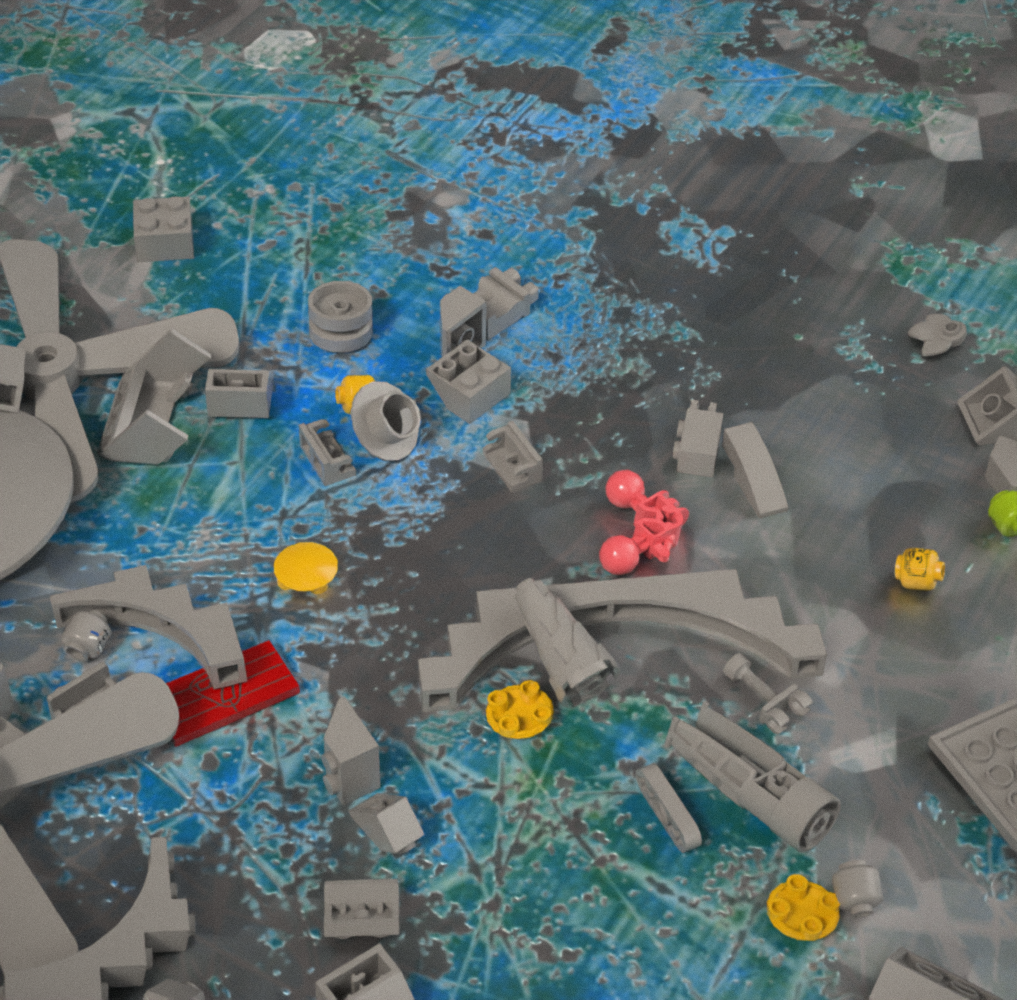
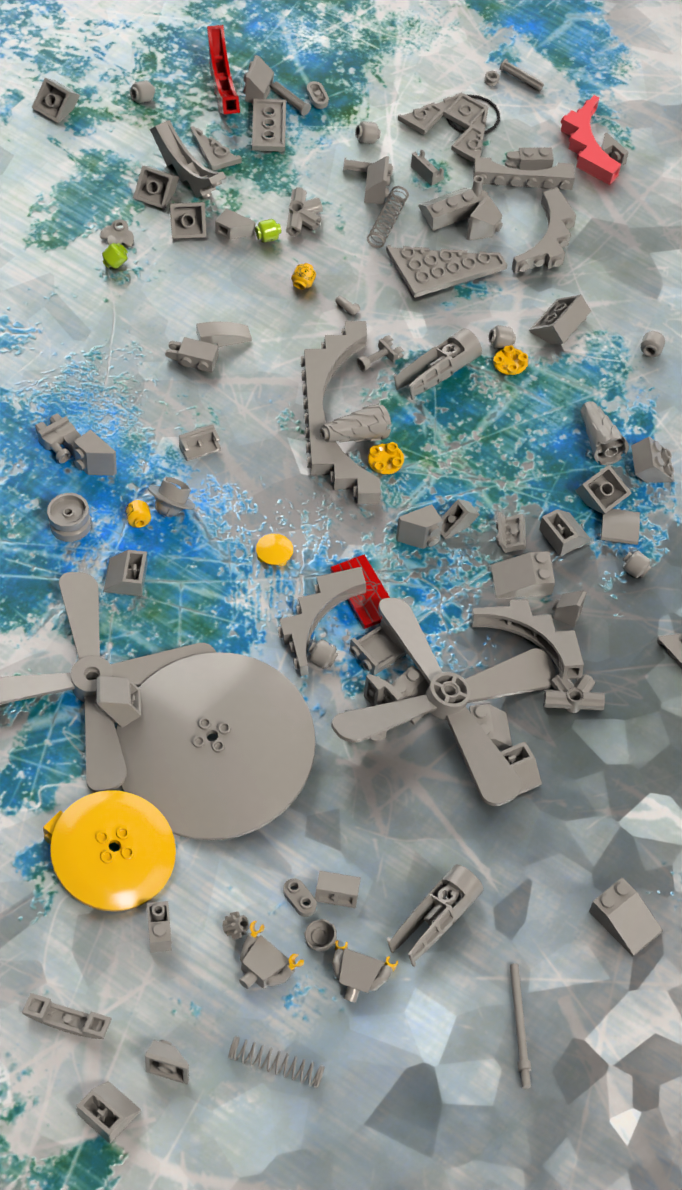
camera: 90 degrees left, 10 degrees up
light grey windscreen [97,328,211,465] -> none
light grey hinge [299,419,356,486] -> none
light grey slope [426,340,511,424] -> none
coral piece [599,469,689,576] -> none
light grey beam [636,763,702,853] -> none
none -> lime head [102,243,128,269]
none -> light grey arm [335,296,360,315]
none -> light grey slope [491,551,555,598]

